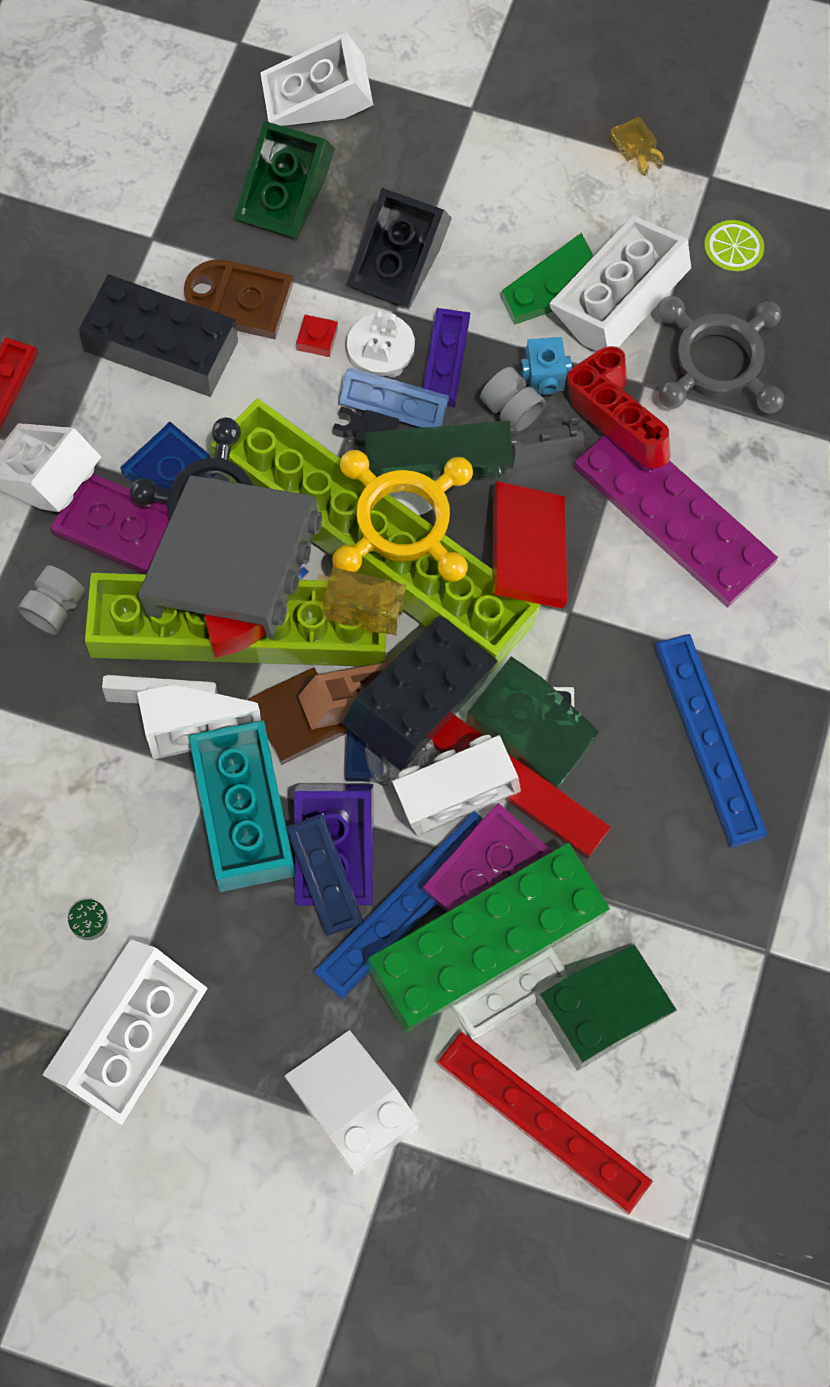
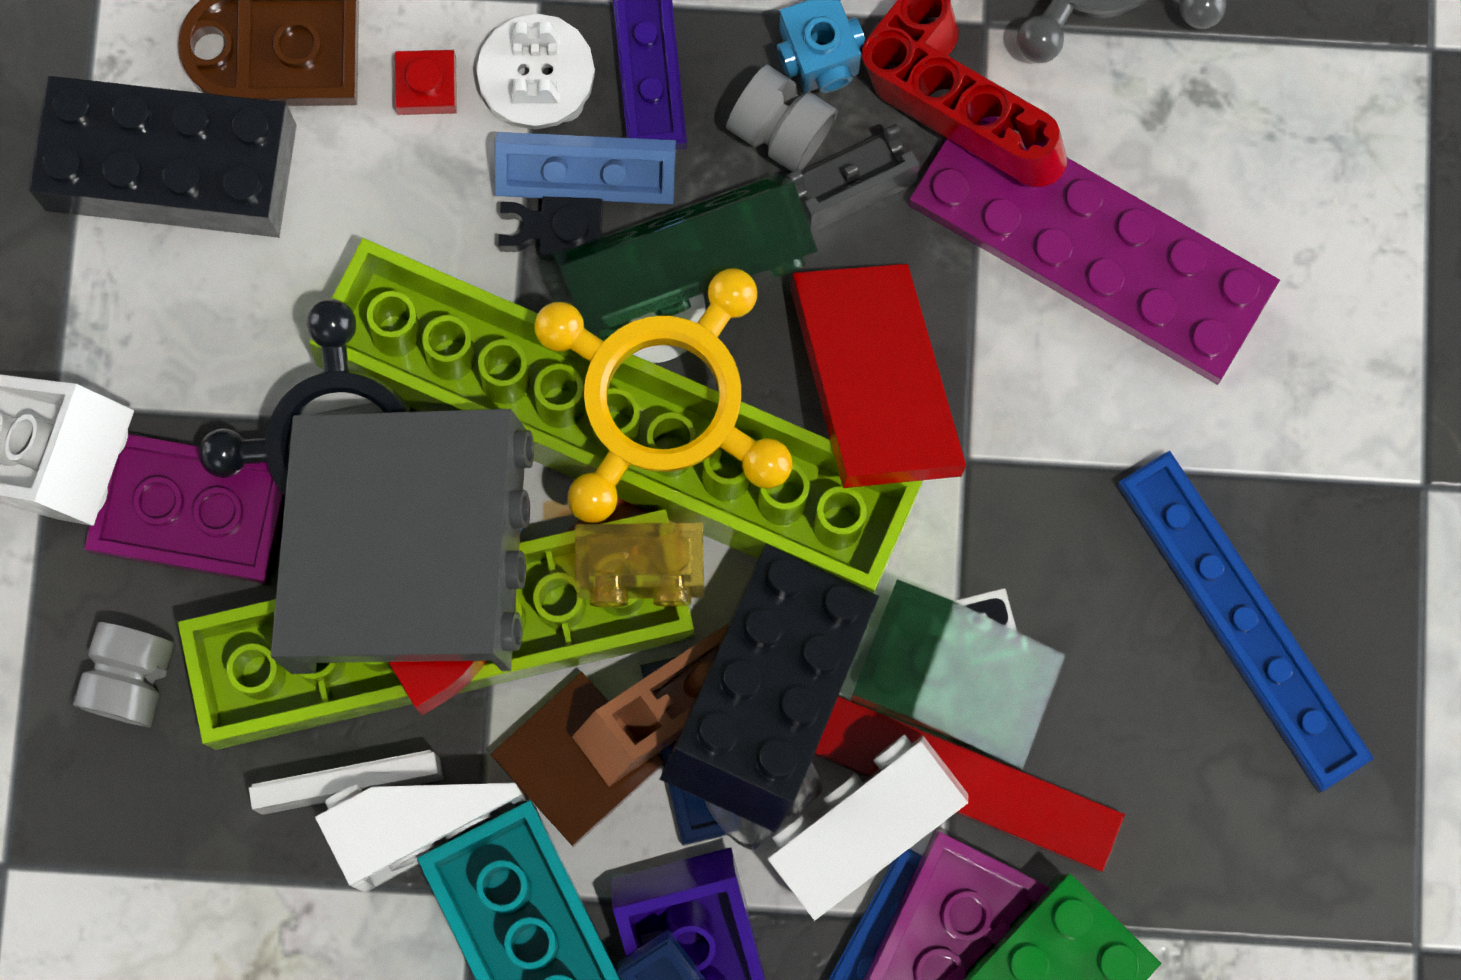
camera: 10 degrees left, 10 degrees up
clear blue tile [120,422,217,506] -> none

